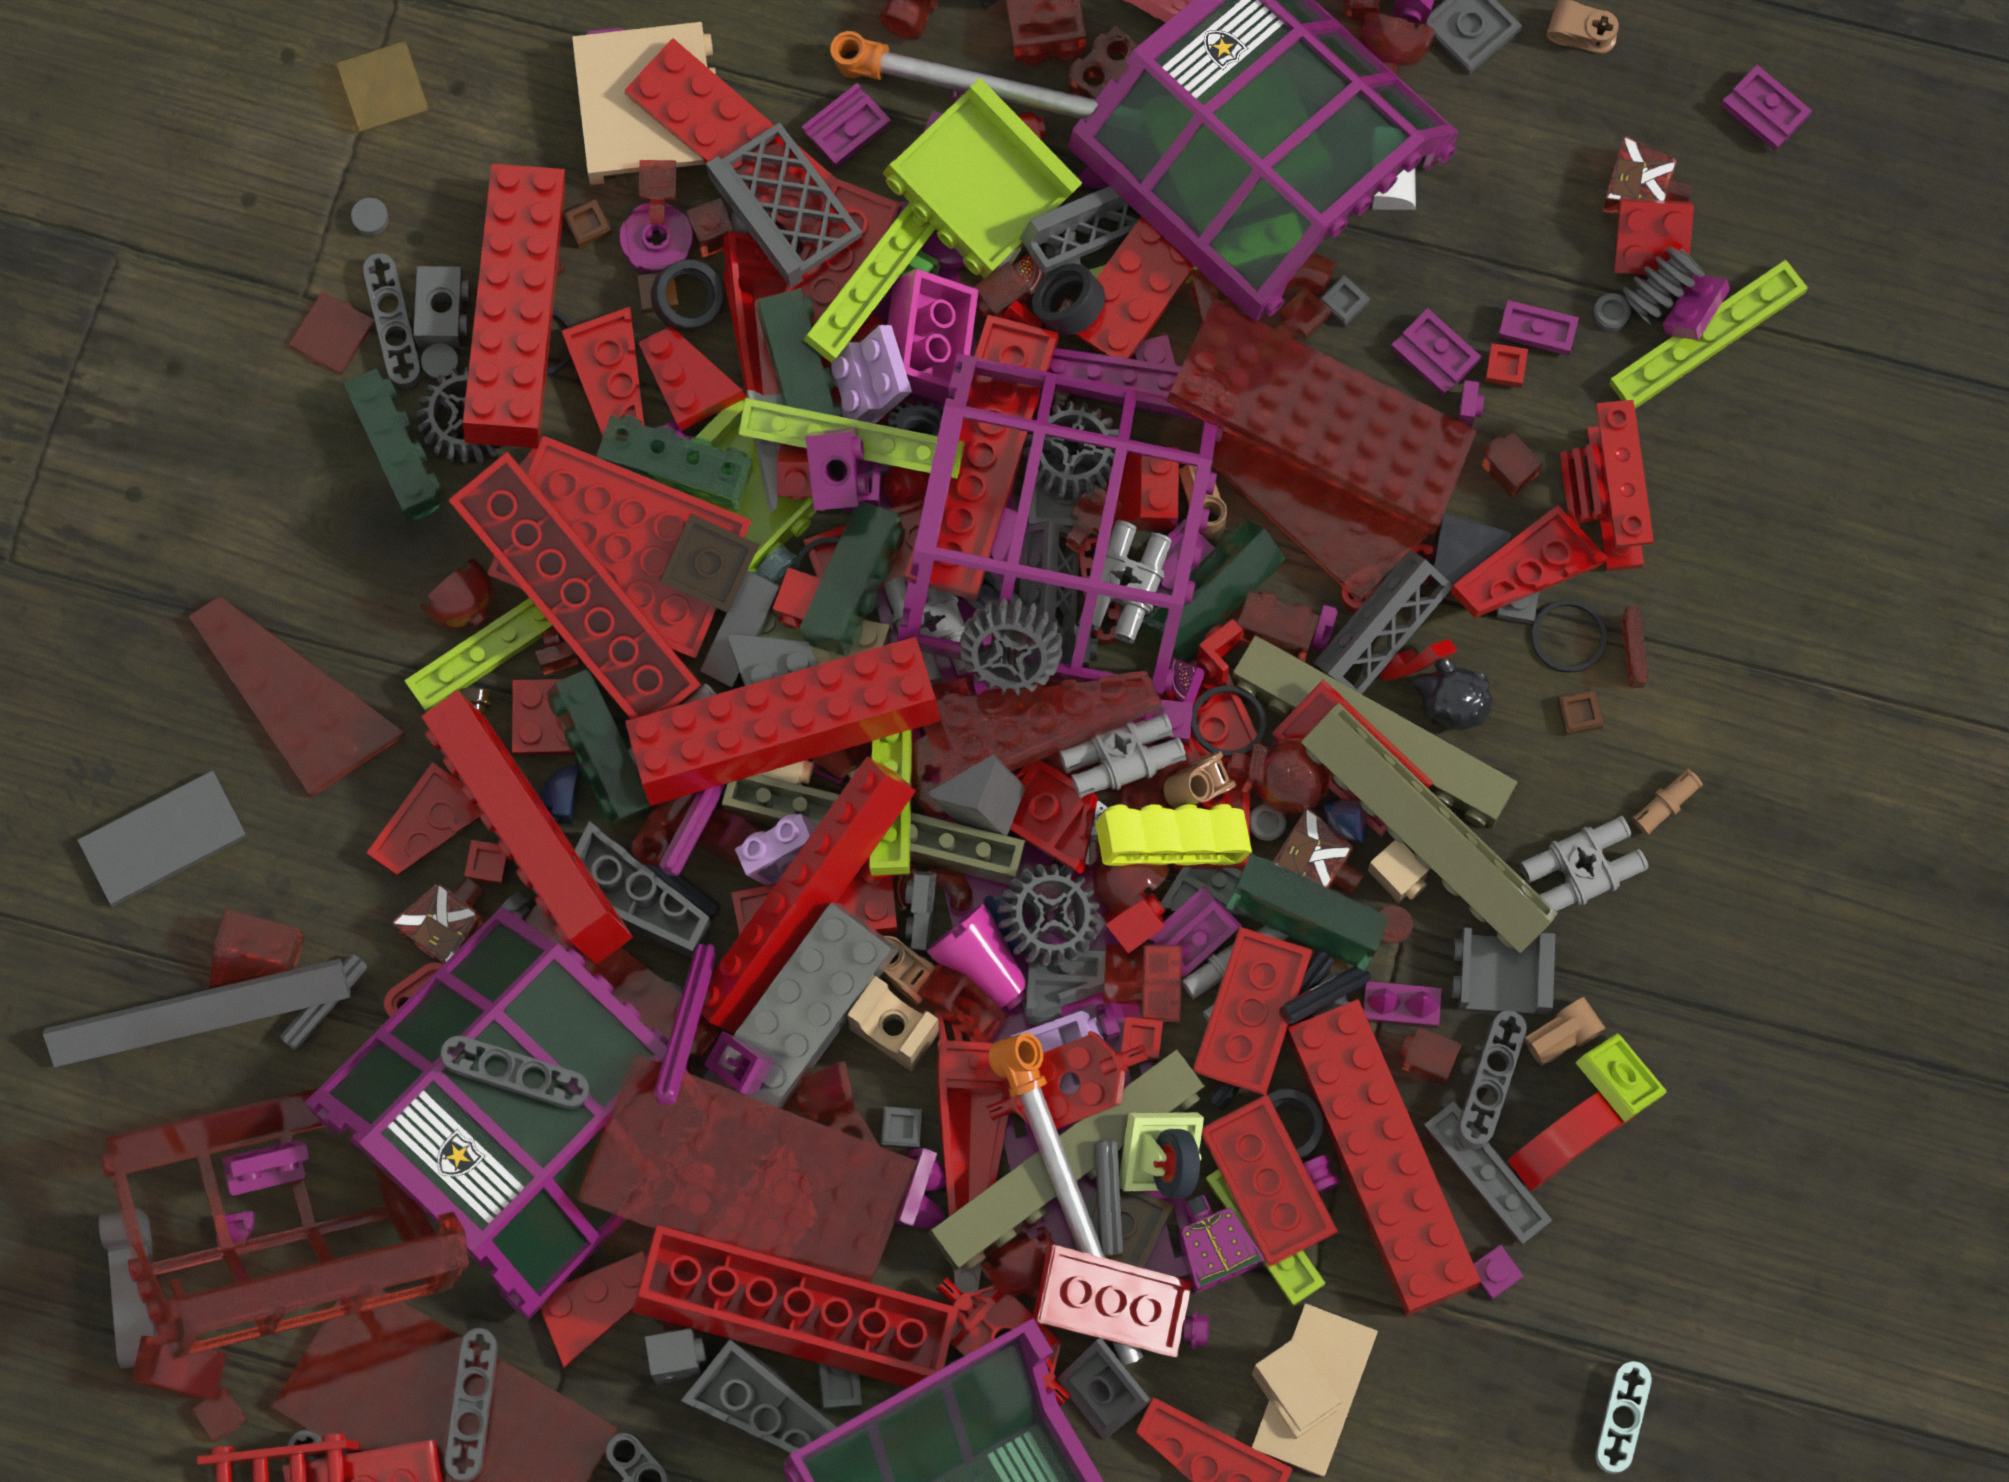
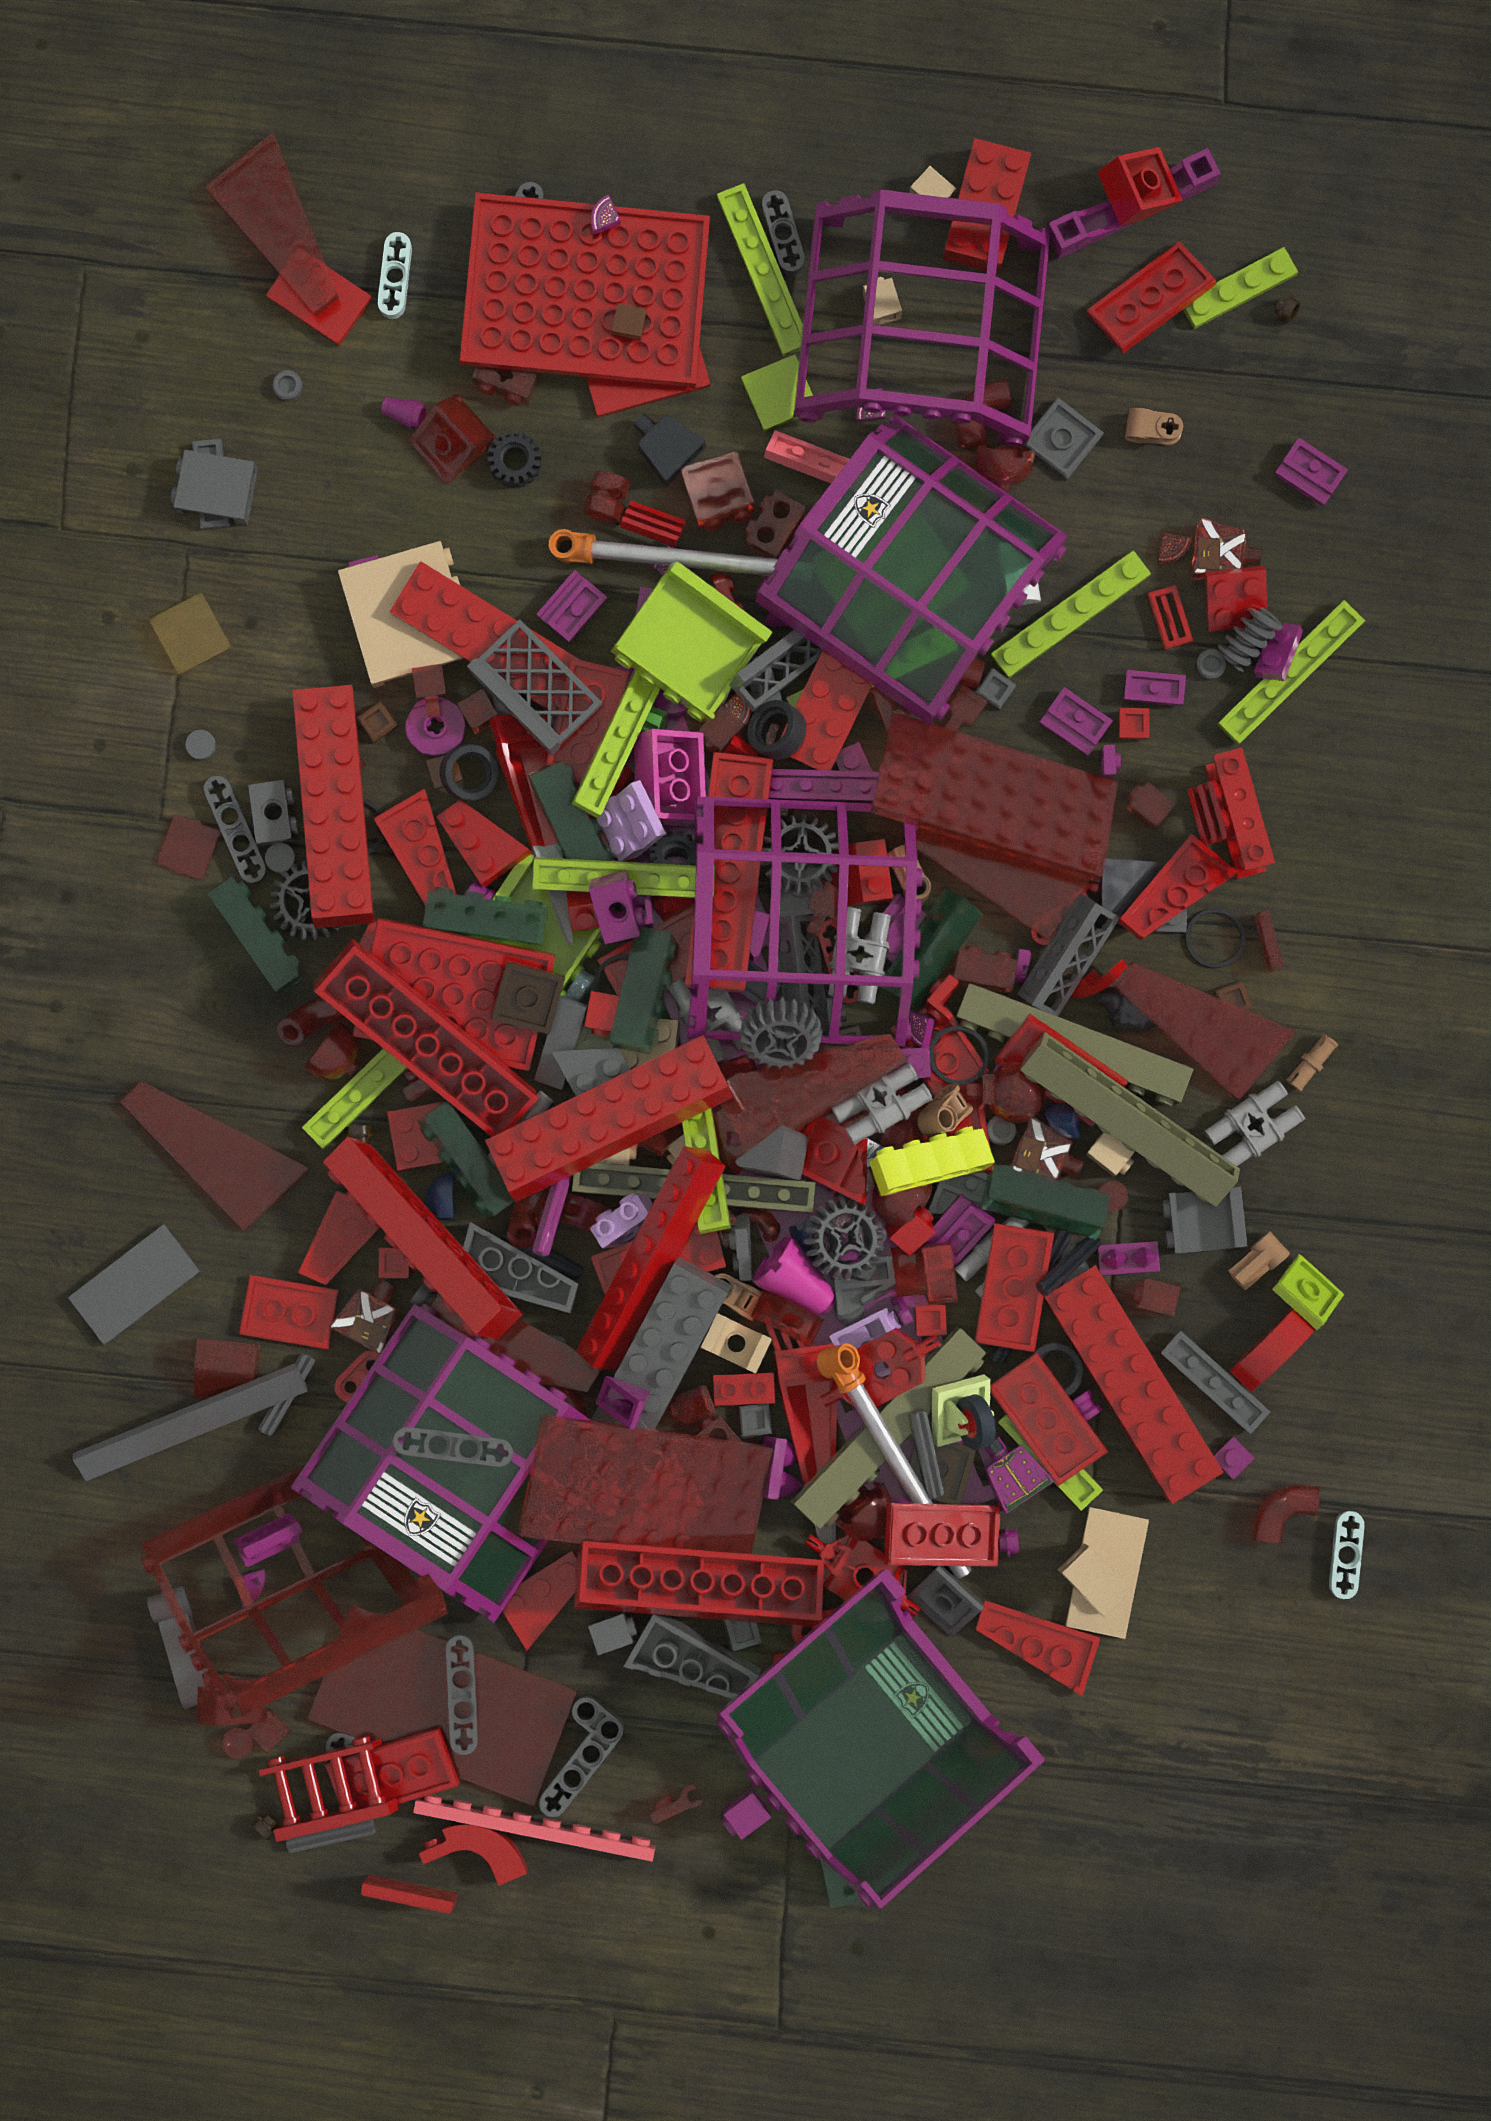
camera: 10 degrees left, 10 degrees up
magenta axle [654,944,716,1105] -> none
dark grey beam [1456,1010,1527,1150] -> none
none -> clear red plate [222,1728,253,1759]
none -> red tile [239,1275,339,1349]
none -> clear red cylinder [277,996,347,1046]
none -> red tile [620,500,686,547]
none -> red brick [713,1373,775,1406]
none -> lime plate [990,550,1151,679]
none -> clear red wing [1112,962,1296,1100]
none -> red tile [1147,585,1193,651]
none -> clear red tile [1158,533,1192,564]
none -> clear red cylinder [1252,1484,1320,1543]

